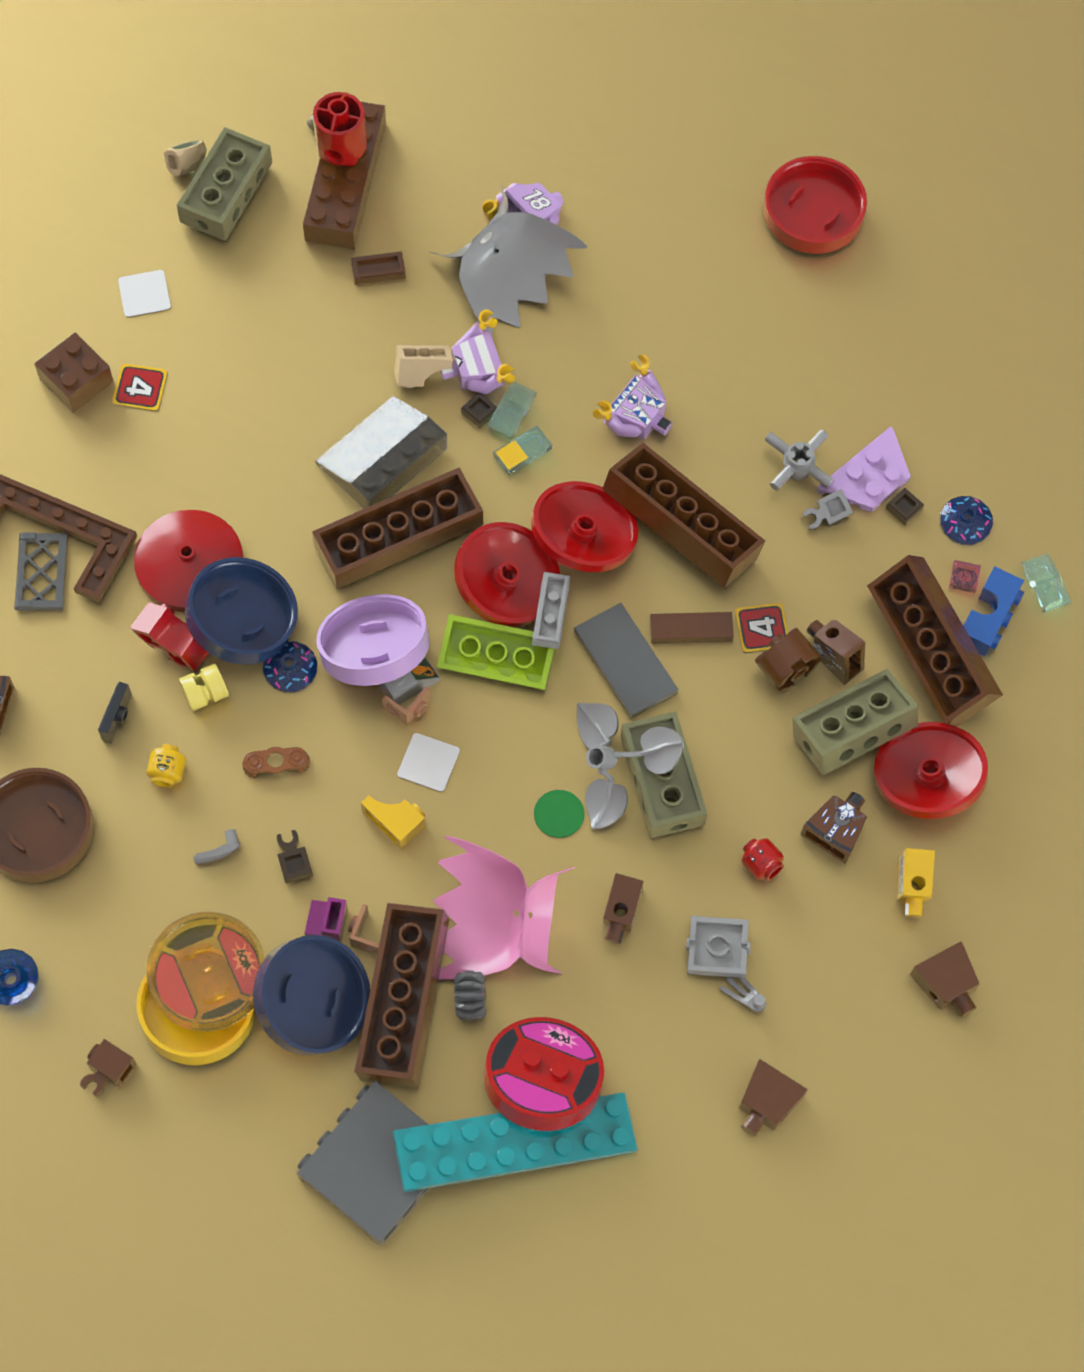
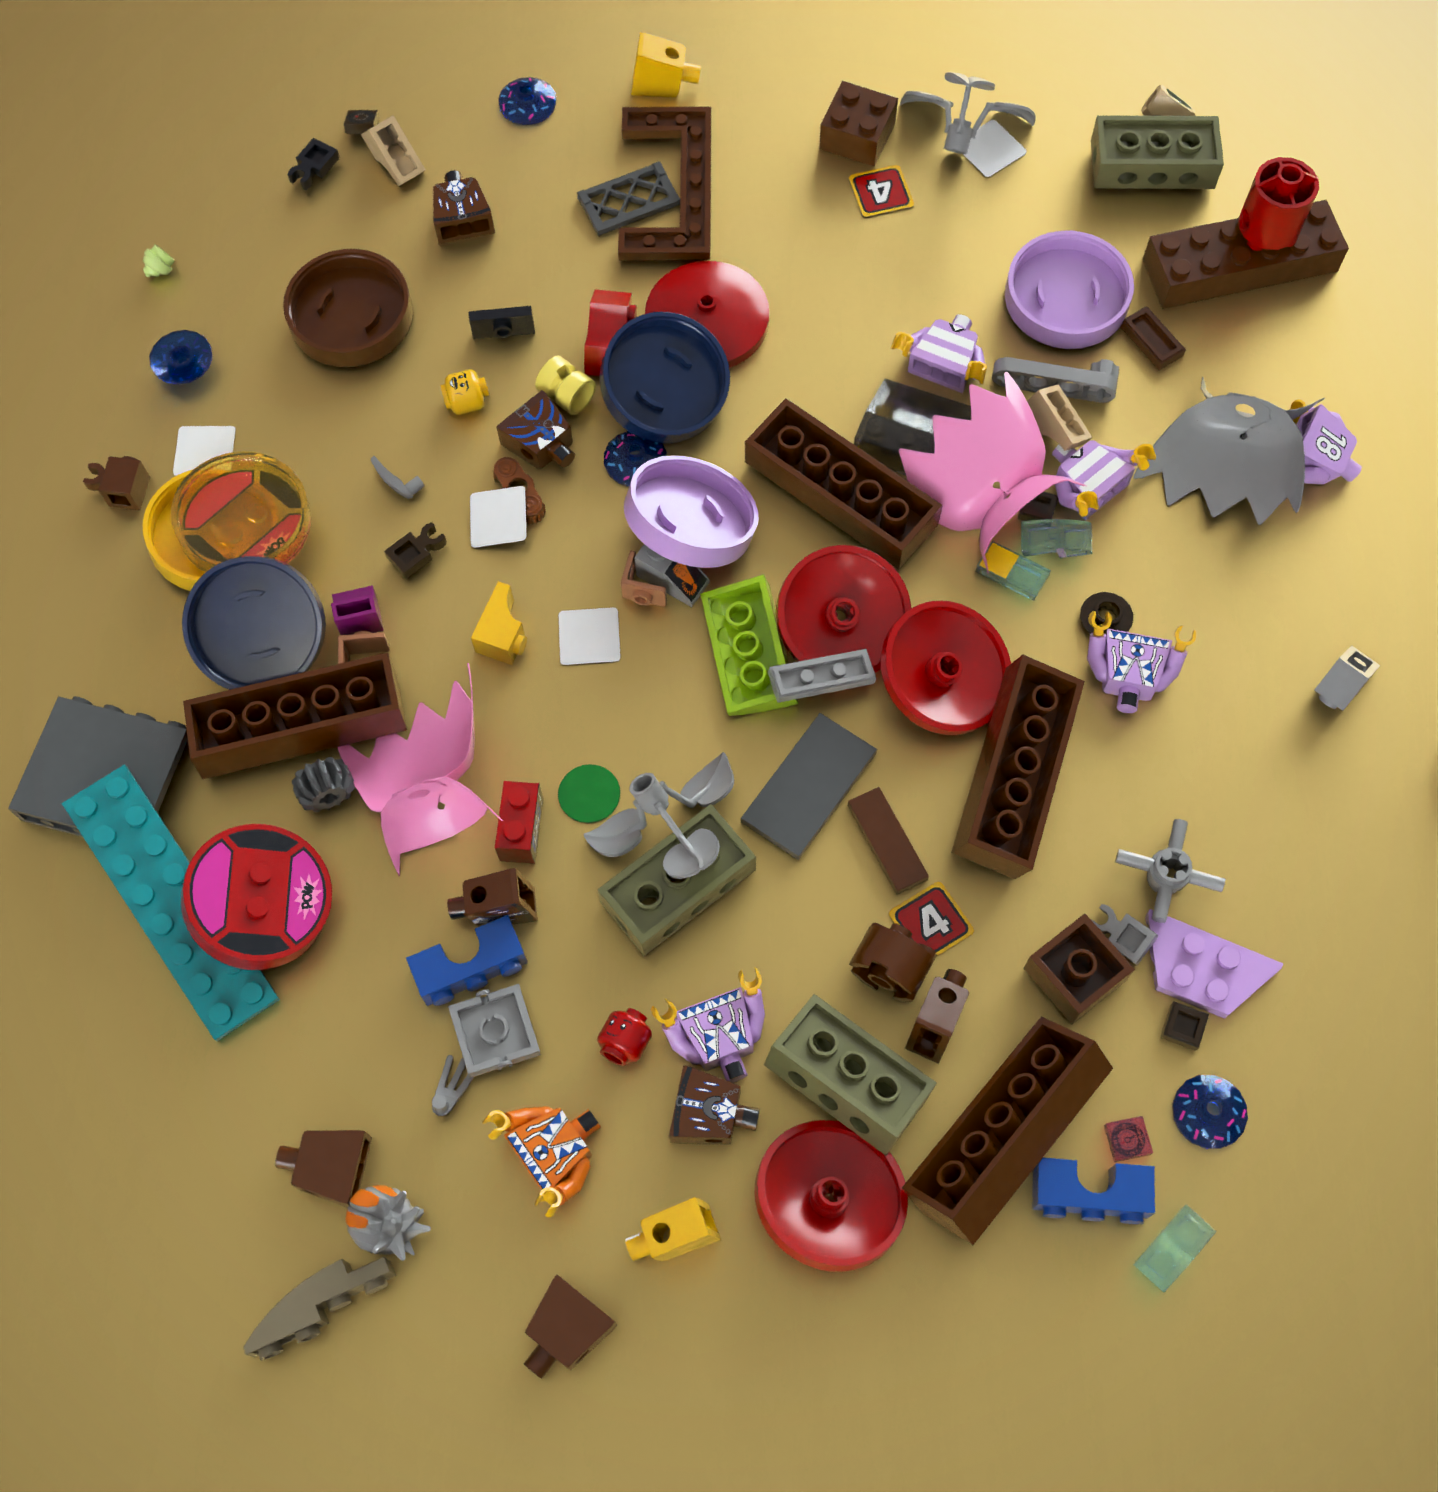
camera: 70 degrees right, 0 degrees up
none -> white sticker [173,426,236,476]
none -> dark tan slope [243,1257,396,1360]
none -> light grey hair [346,1185,431,1261]
none -> blue arch [406,915,528,1006]
none -> white sticker [470,486,527,548]
none -> torso [482,1106,601,1218]
none -> red brick [495,781,544,864]
none -> torso [496,390,575,469]
none -> torso [651,967,765,1083]
none -> torso [890,314,987,393]
none -> bright pink piece [899,372,1087,573]
none -> light grey plant [900,72,1036,154]
none -> light grey beam [992,357,1119,403]
none -> lavender brick [1005,231,1134,349]
none -> reddish brown brick [1023,913,1135,1024]
none -> dark brown piece [1080,592,1133,634]
none -> light grey slope [1314,646,1380,711]

